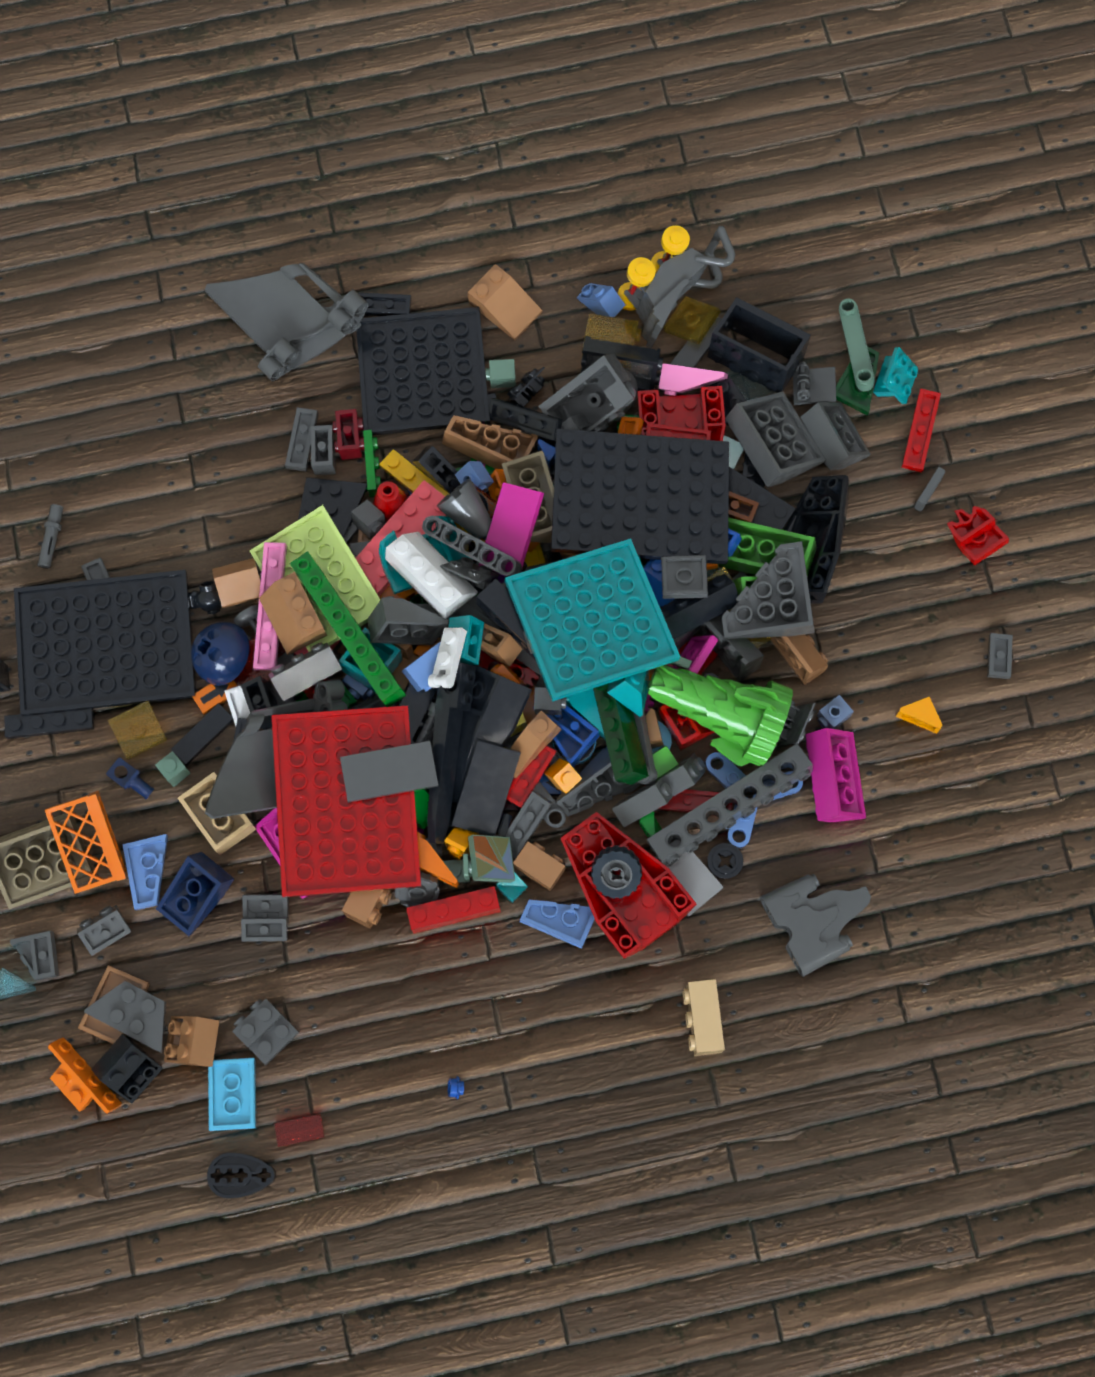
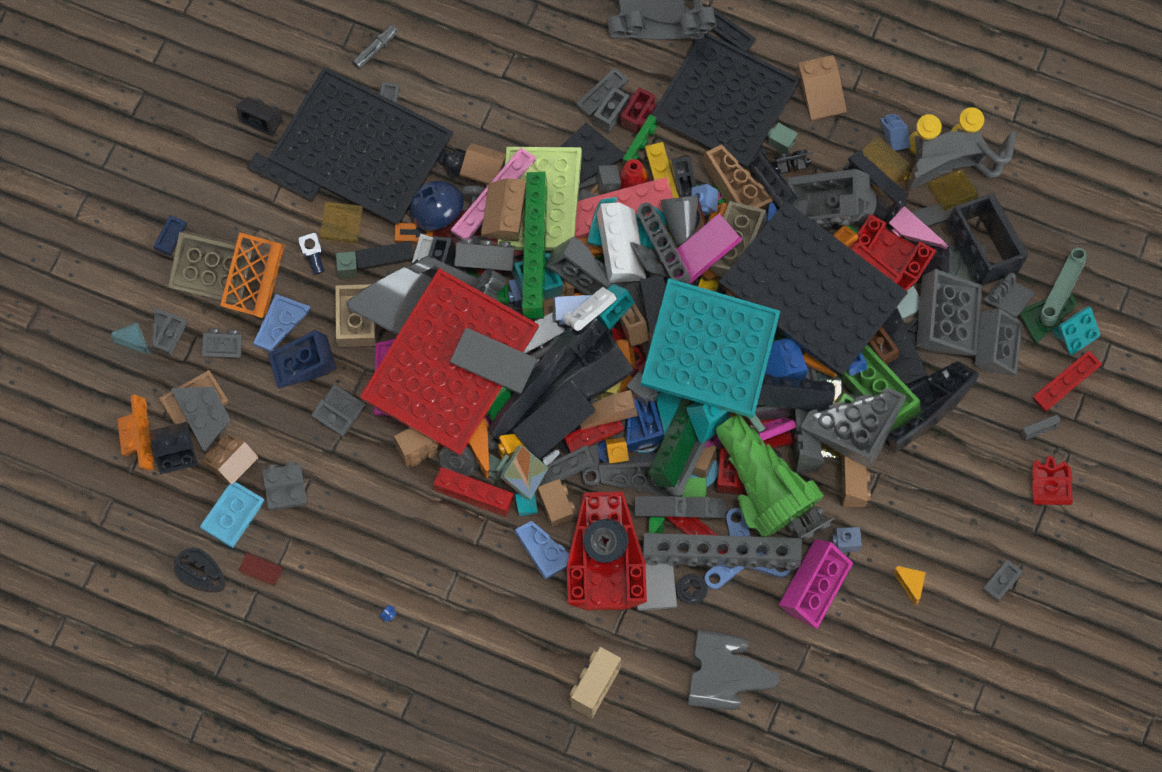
camera: 30 degrees right, 5 degrees down
dark grey tile [661,555,708,599] -> none

